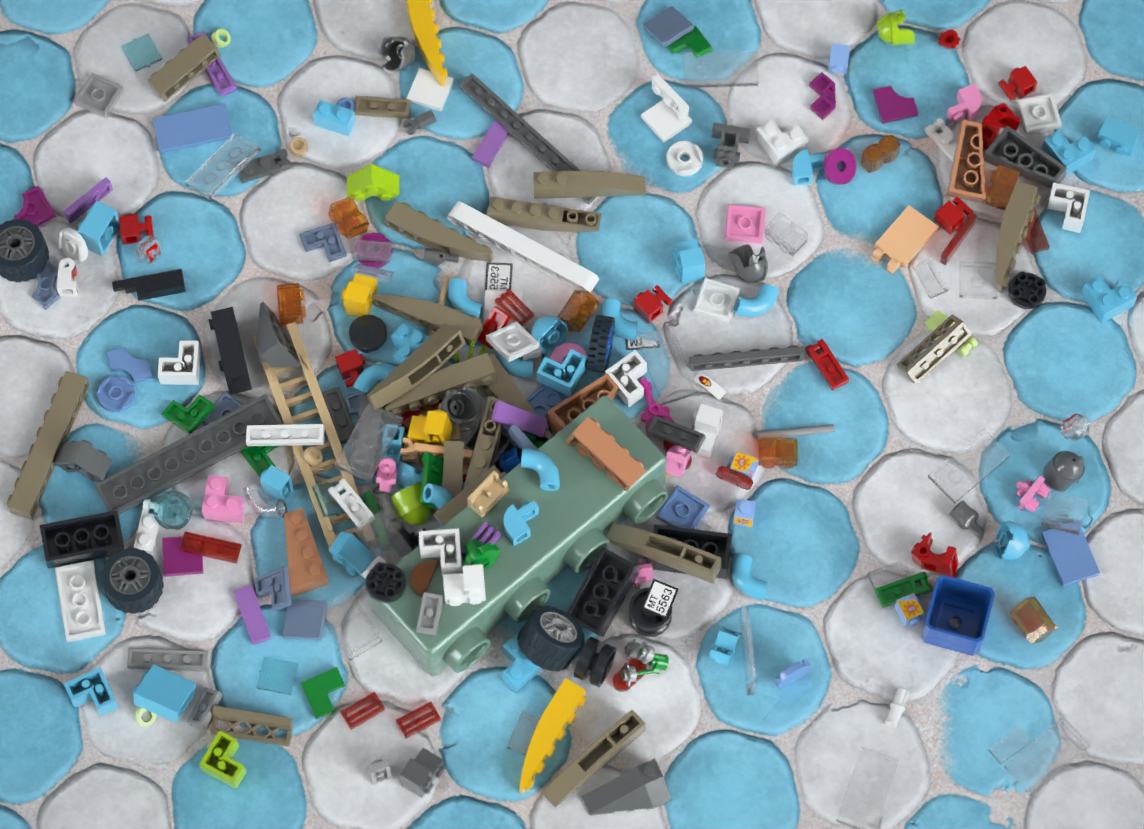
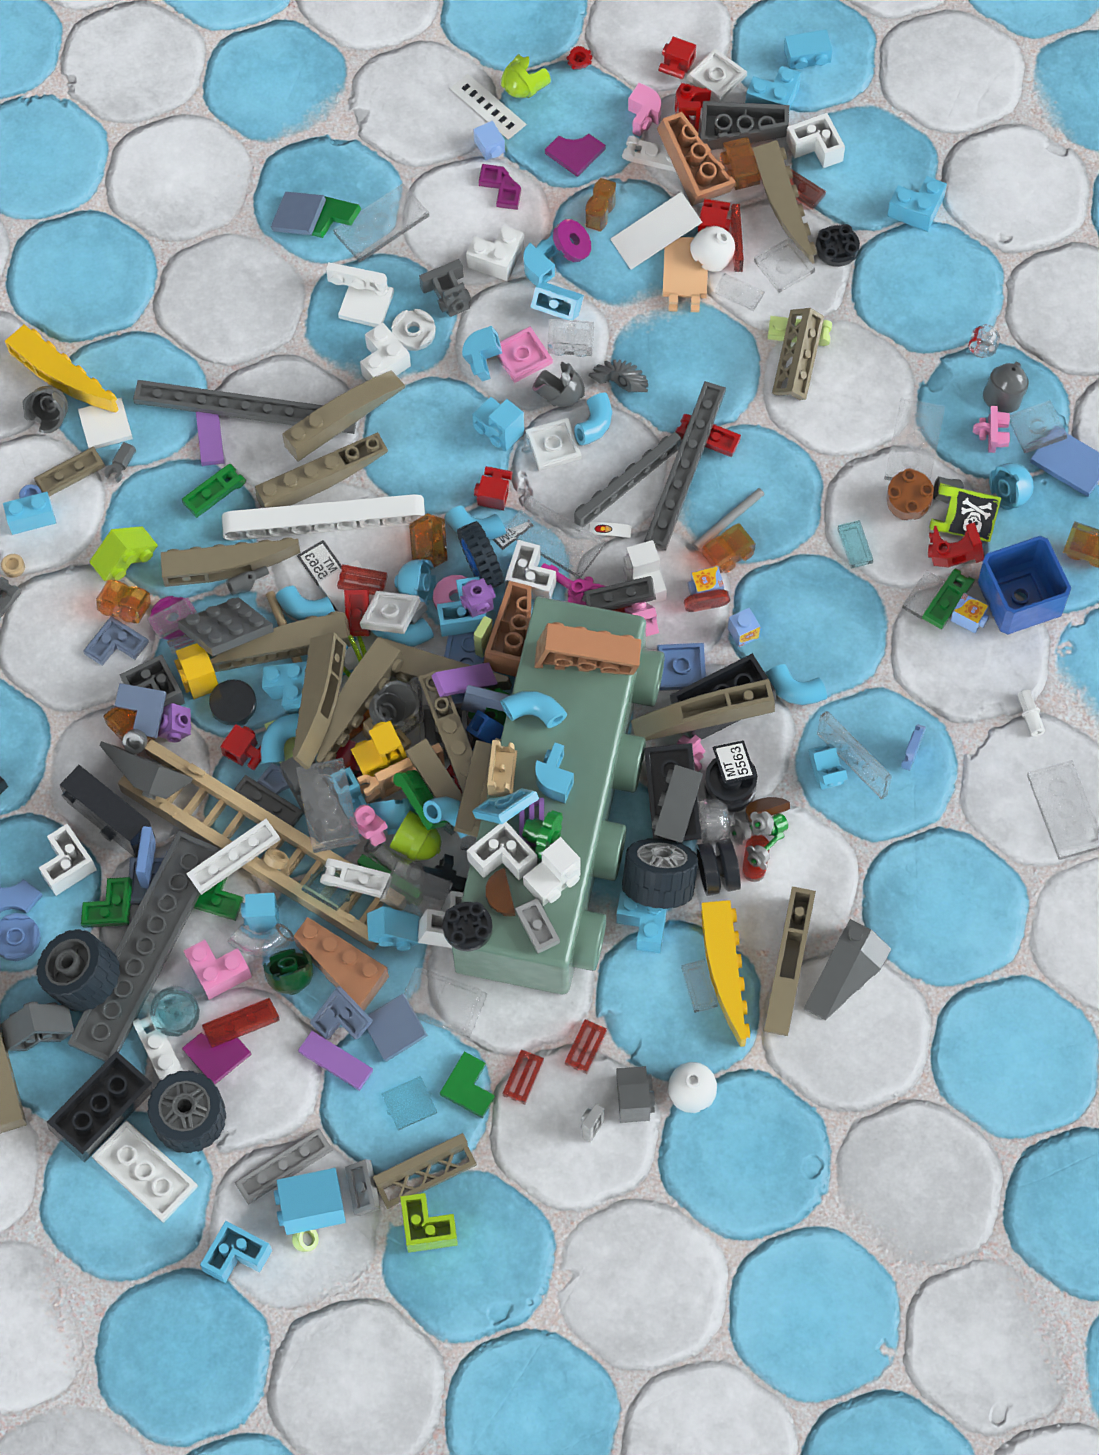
camera: 35 degrees left, 0 degrees up
none -> black wheel [36,929,120,1012]
none -> sand blue tile [115,683,166,739]
none -> dark grey brick [119,654,185,707]
none -> dark grey tile [122,729,148,754]
none -> medium blue tile [135,826,156,889]
none -> medium lavender brick [157,703,191,743]
none -> dark grey plate [178,597,274,656]
none -> green plate [182,464,246,518]
none -> dark green cylinder [263,949,313,995]
none -> white brick [360,322,411,381]
none -> white sticker [449,74,527,140]
none -> medium lavender brick [460,578,496,618]
none -> medium azure brick [462,326,502,382]
none -> medium azure tile [472,788,539,824]
none -> yellowish green tile [474,616,493,658]
none -> medium azure brick [530,282,584,321]
none -> dark grey hair [588,359,648,392]
none -> white sticker [610,192,703,270]
none -> dark grey tile [644,381,726,551]
none -> dark grey brick [651,765,703,843]
none -> white cylinder [668,1062,717,1113]
none -> white cylinder [690,226,735,272]
none -> clear cylinder [698,799,735,846]
none -> reddish brown tile [745,797,790,823]
none -> clear light blue tile [837,520,873,569]
none -> dark orange brick [887,468,934,520]
none -> flag [929,483,1001,542]

